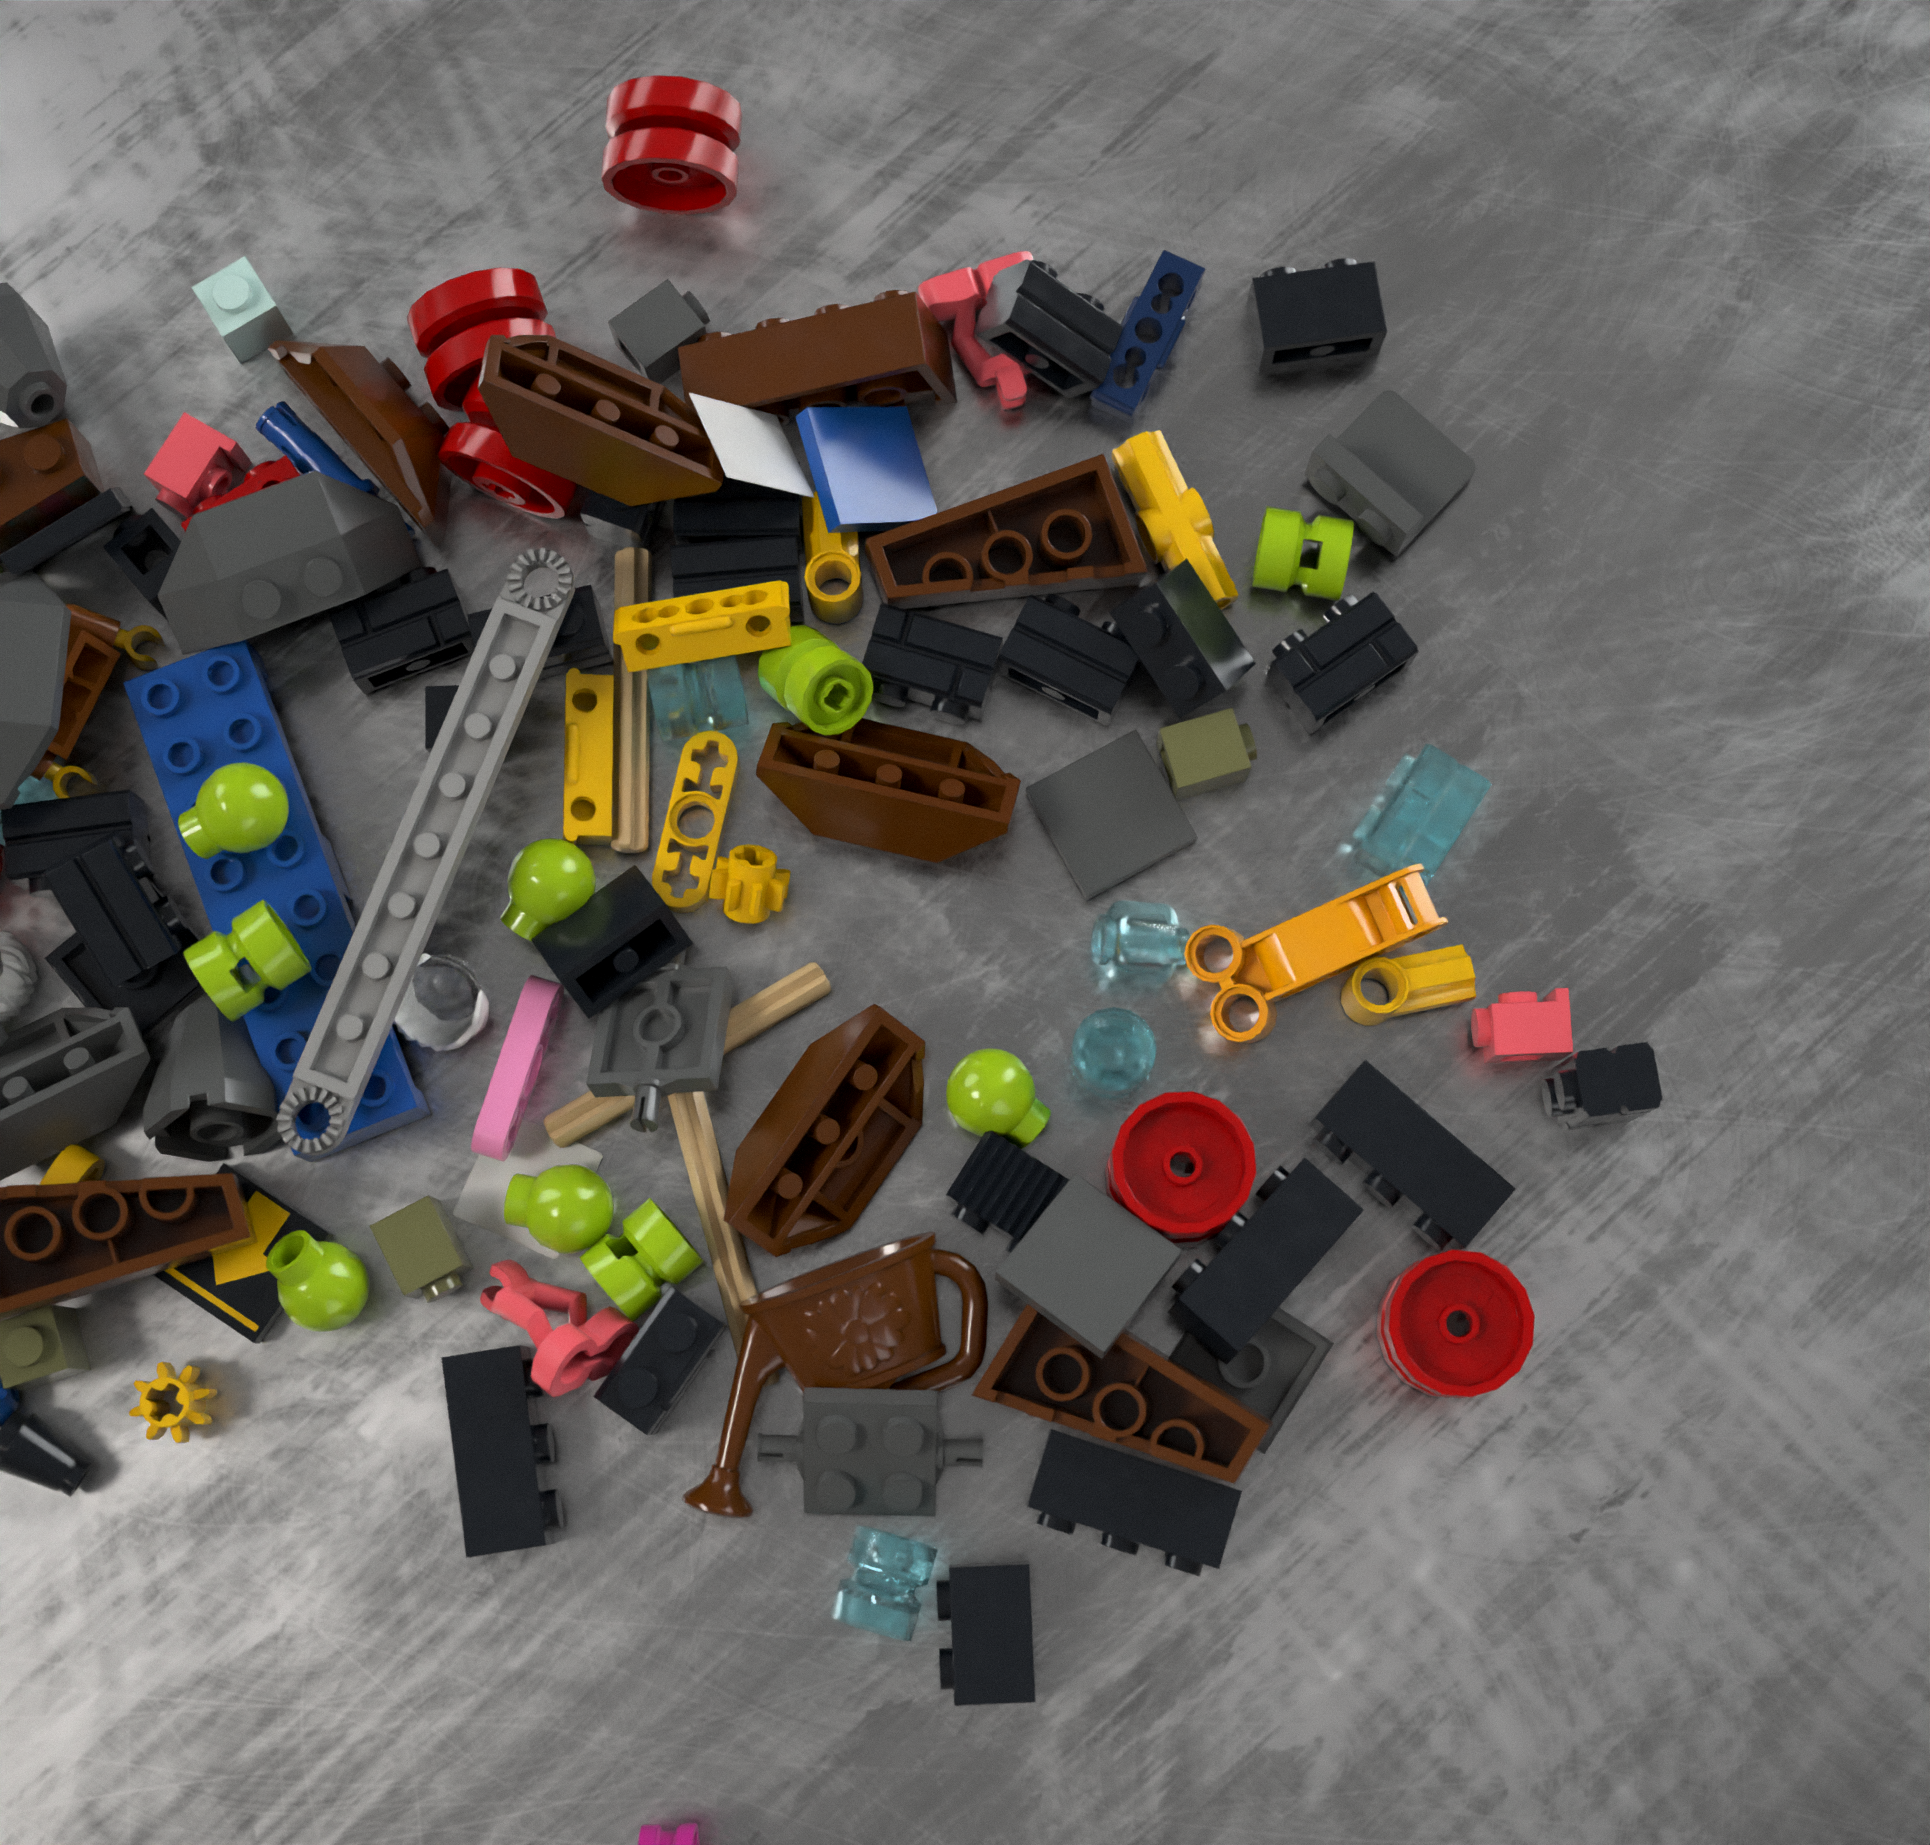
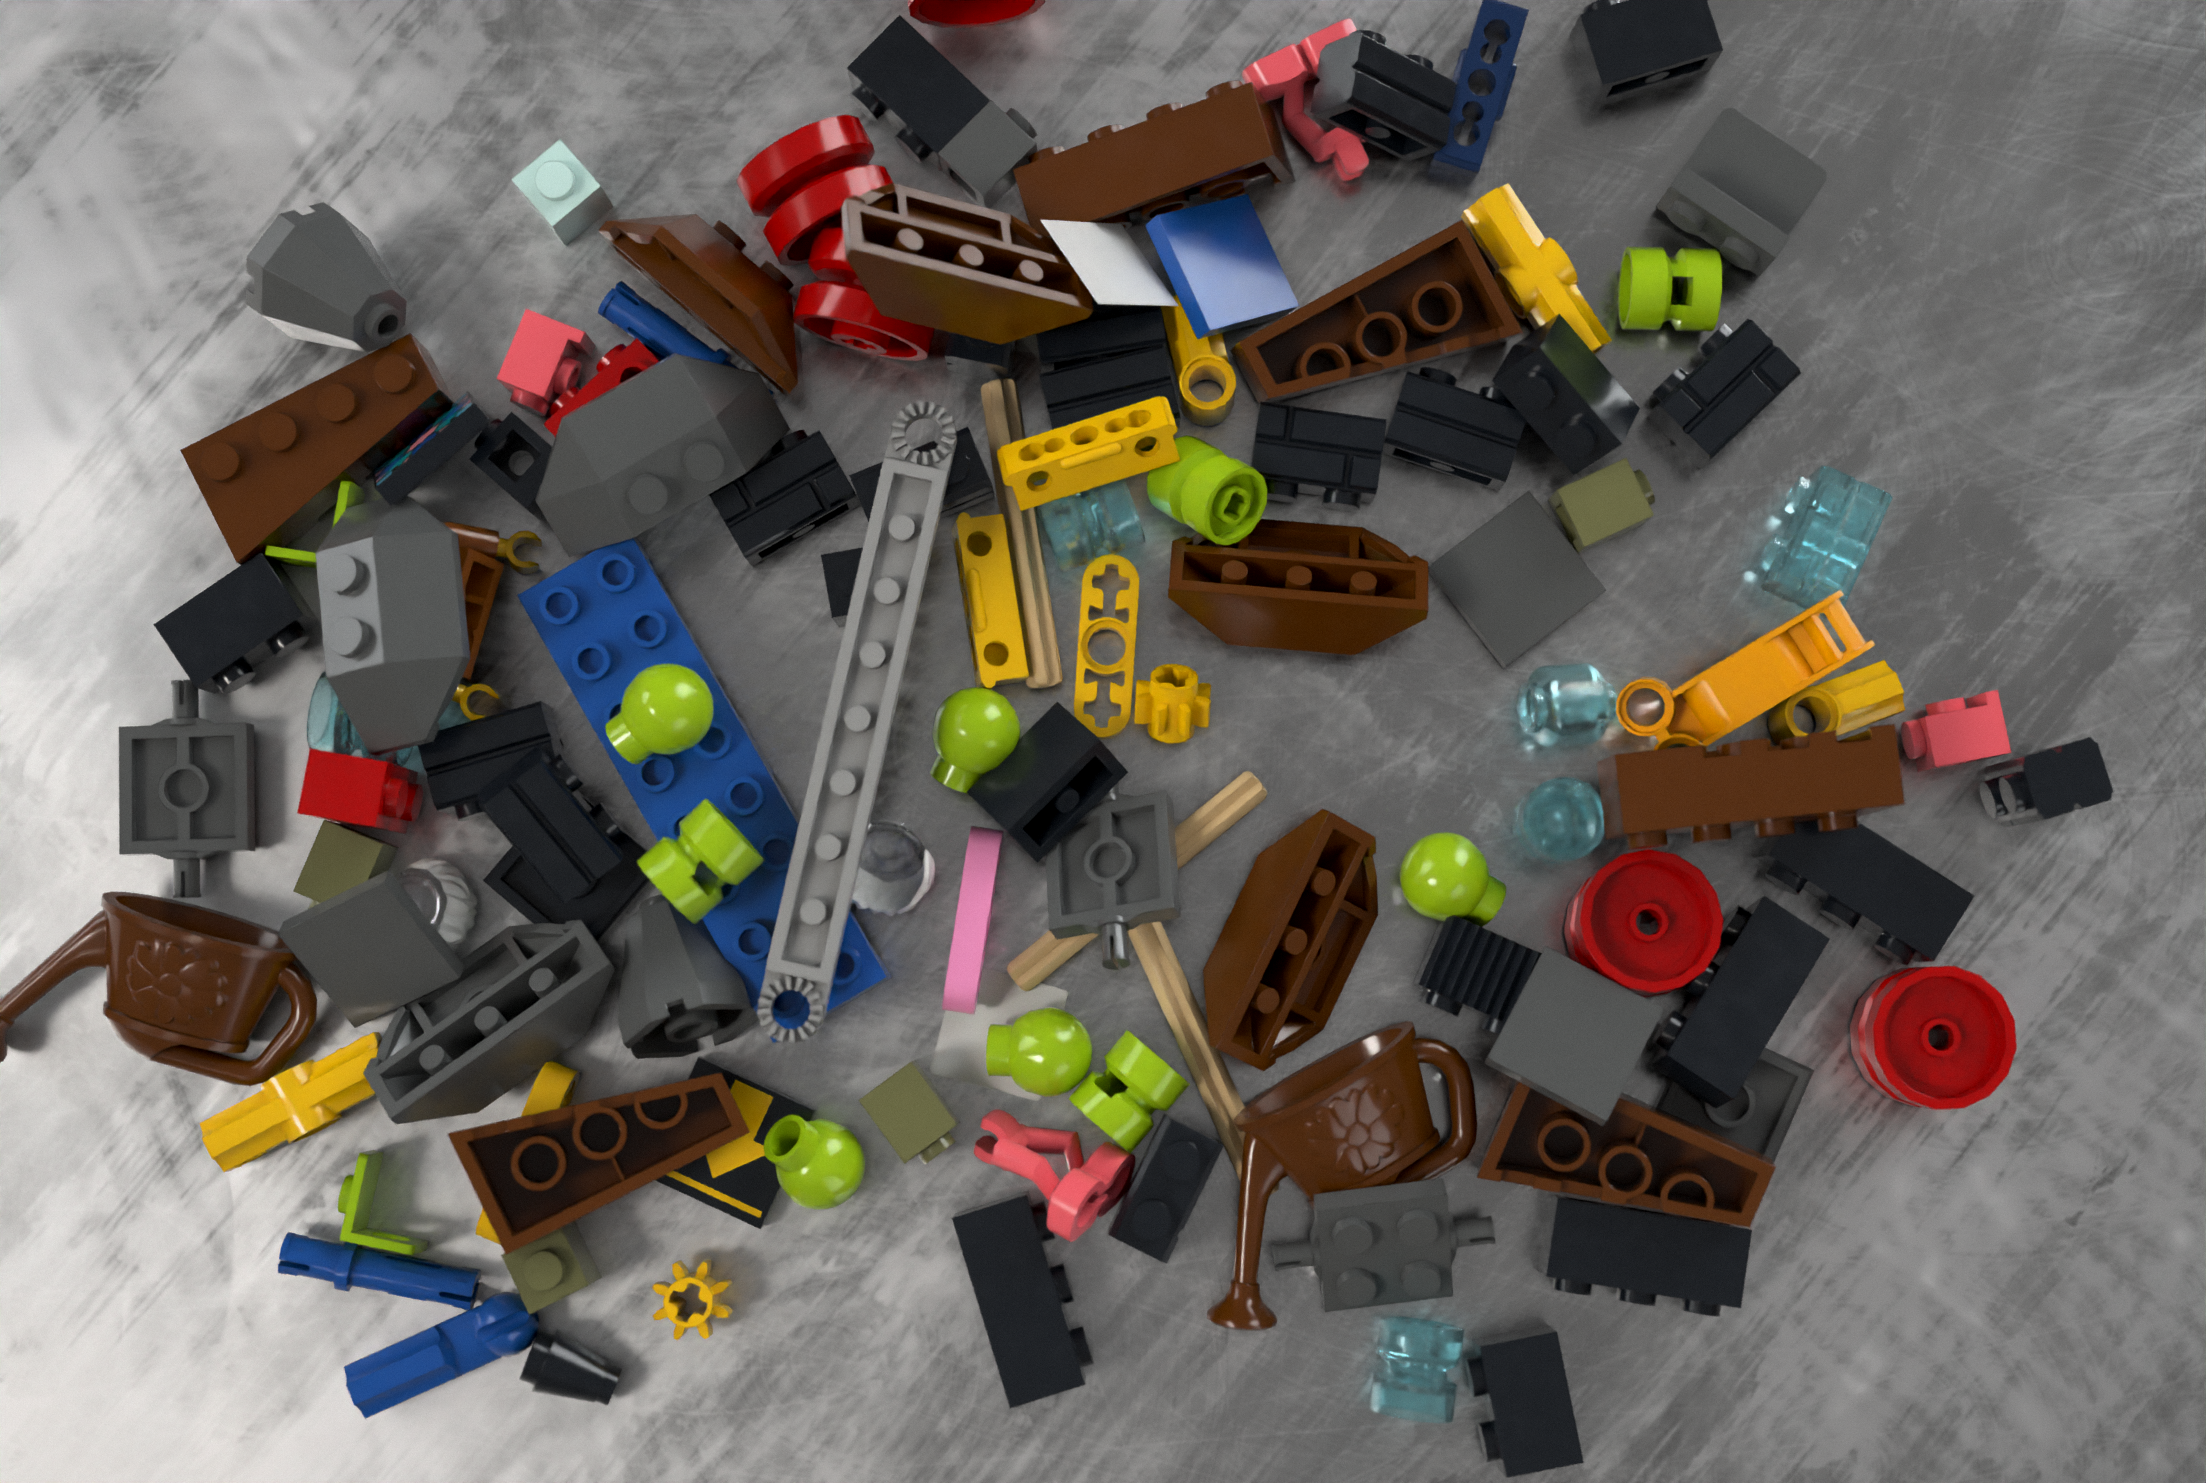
camera: 10 degrees left, 5 degrees up
none -> black brick [847,15,990,171]
none -> reddish brown wedge [1597,724,1905,850]

